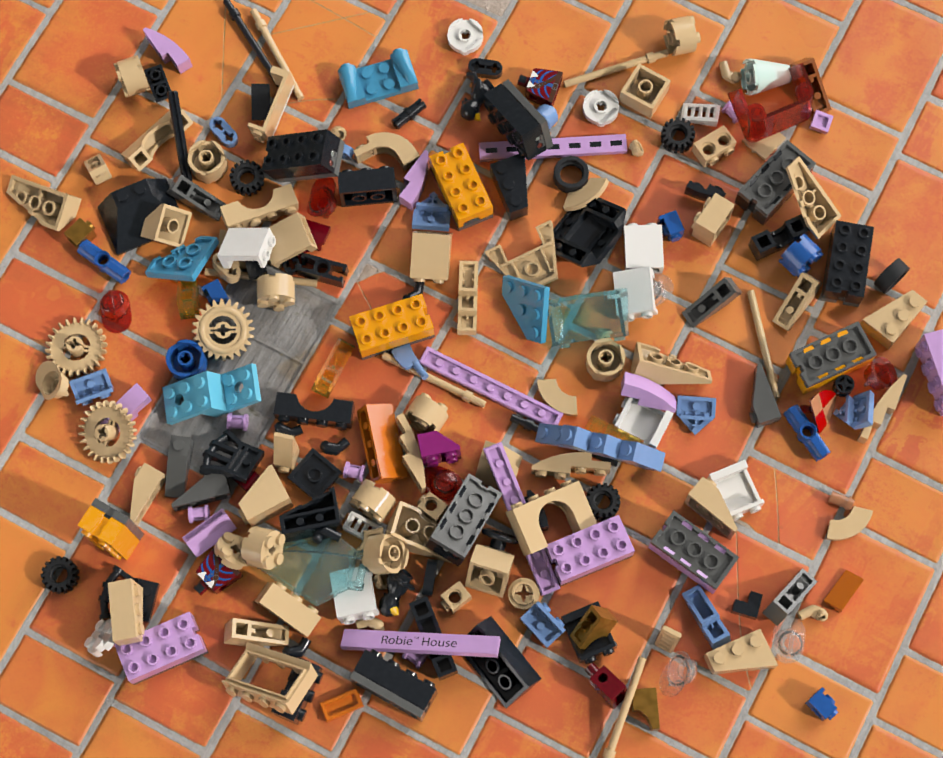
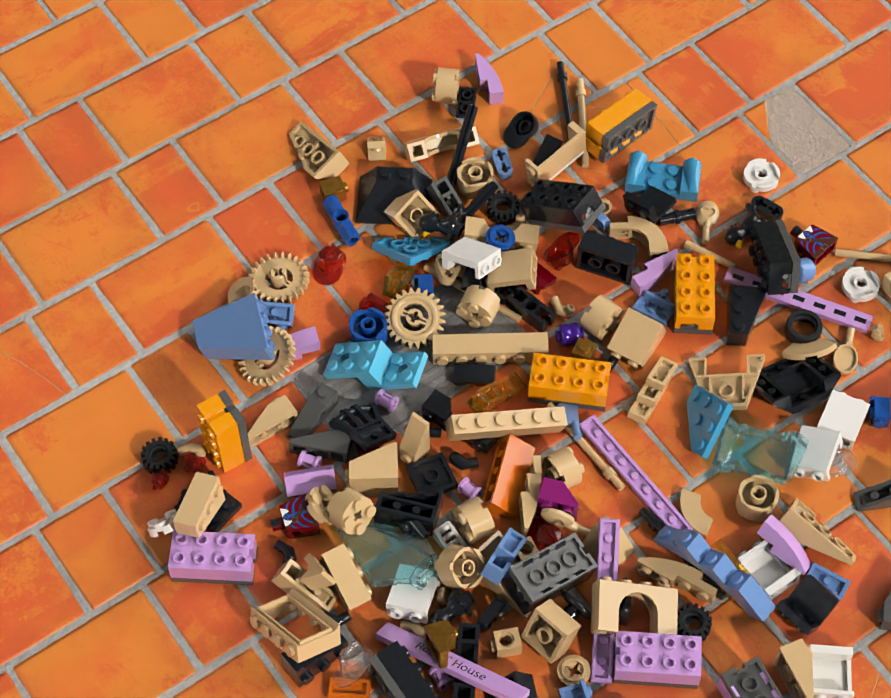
camera: 25 degrees right, 15 degrees down
none -> clear red plate [151,469,169,490]
none -> tan arm [177,443,206,459]
none -> clear red plate [184,454,206,474]
none -> medium blue slope [193,293,276,360]
none -> black arm [274,540,297,564]
none -> tan slope [300,553,336,591]
none -> clear piece [333,641,374,688]
none -> clear red bracket [359,292,389,317]
none -> black animal [419,203,466,242]
none -> pearl gold arch [424,619,458,669]
none -> tan brick [432,332,549,365]
none -> tan brick [445,406,568,441]
none -> black axle [446,181,498,236]
none -> black slope [453,364,496,387]
none -> medium blue slope [480,528,527,585]
none -> blue gear [485,225,515,251]
none -> black cap [504,111,539,148]
none -> tan arm [506,214,526,231]
none -> tan piece [541,508,591,536]
none -> tan arm [550,296,575,317]
none -> dark purple piece [555,322,584,347]
none -> pearl gold brick [571,337,597,360]
none -> tan brick [580,295,624,341]
none -> piece [586,88,657,164]
none -> black bracket [622,186,677,224]
none -> tan bar [684,240,737,268]
none -> tan piece [696,201,719,245]
none -> black bracket [776,574,839,635]
none -> tan piece [833,327,858,375]

